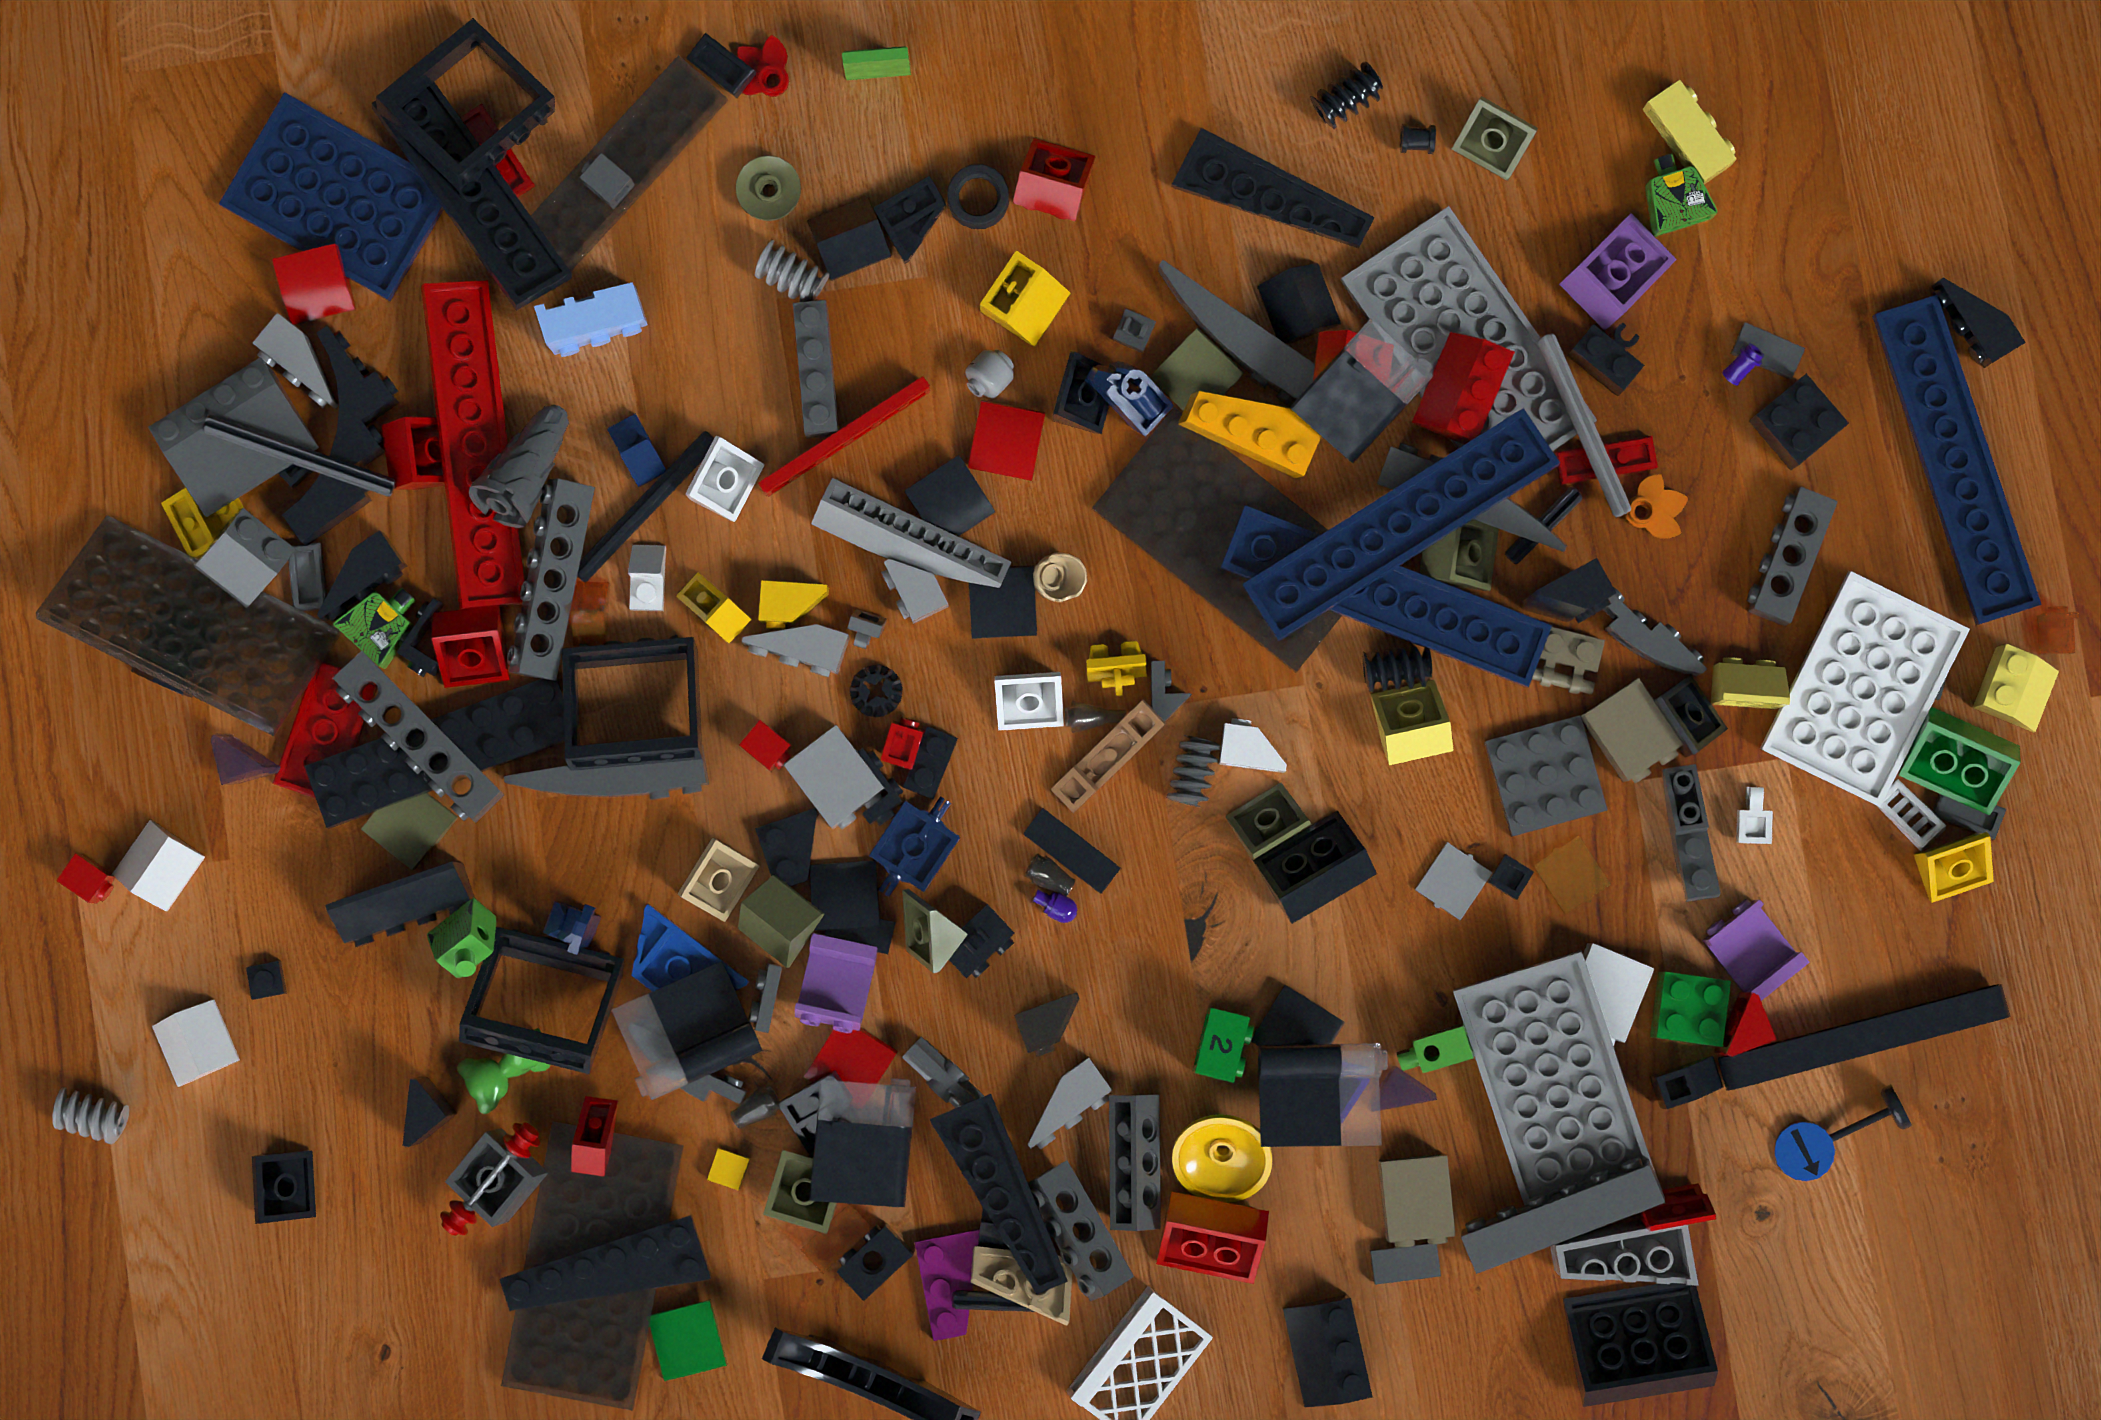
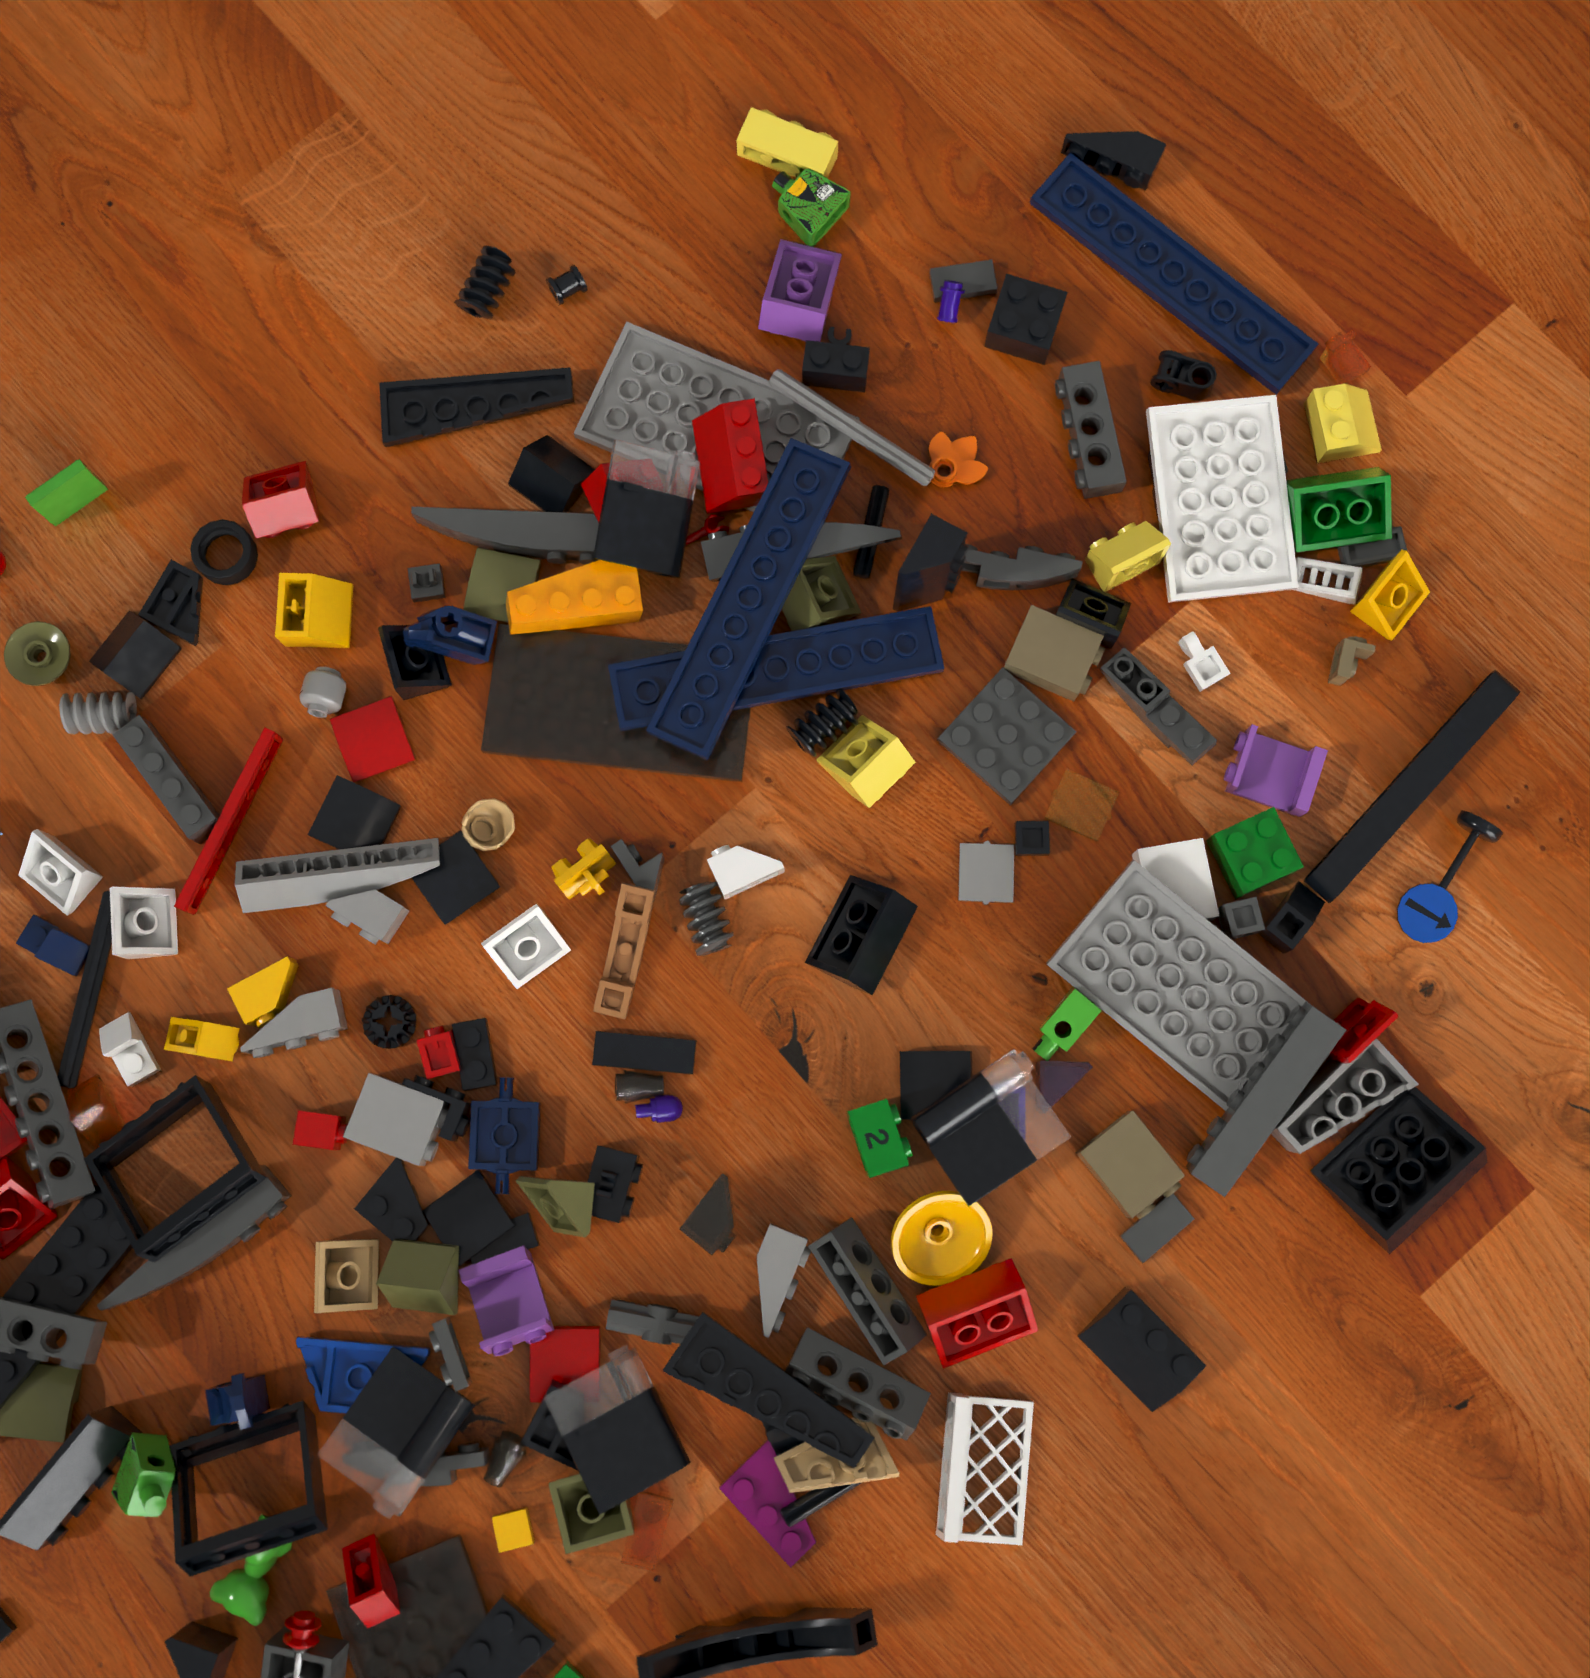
camera: 30 degrees left, 5 degrees down
black brick [837,1224,914,1301] -> none
dark grey tile [847,609,887,649] -> none
clear smoke cone [1065,701,1127,733] -> none
olive slope [1225,782,1311,860] -> none
olive slope [1452,96,1538,181] -> none
dark tan plate [1532,627,1605,695] -> none
red tile [1555,436,1658,486] -> none
red slope [1714,992,1776,1057] -> none
none -> white slope [18,829,103,916]
none -> red hand [686,514,729,546]
none -> black piece [1150,350,1216,401]
none -> dark grey brick [1218,897,1265,940]
none -> dark tan bracket [1328,636,1376,686]

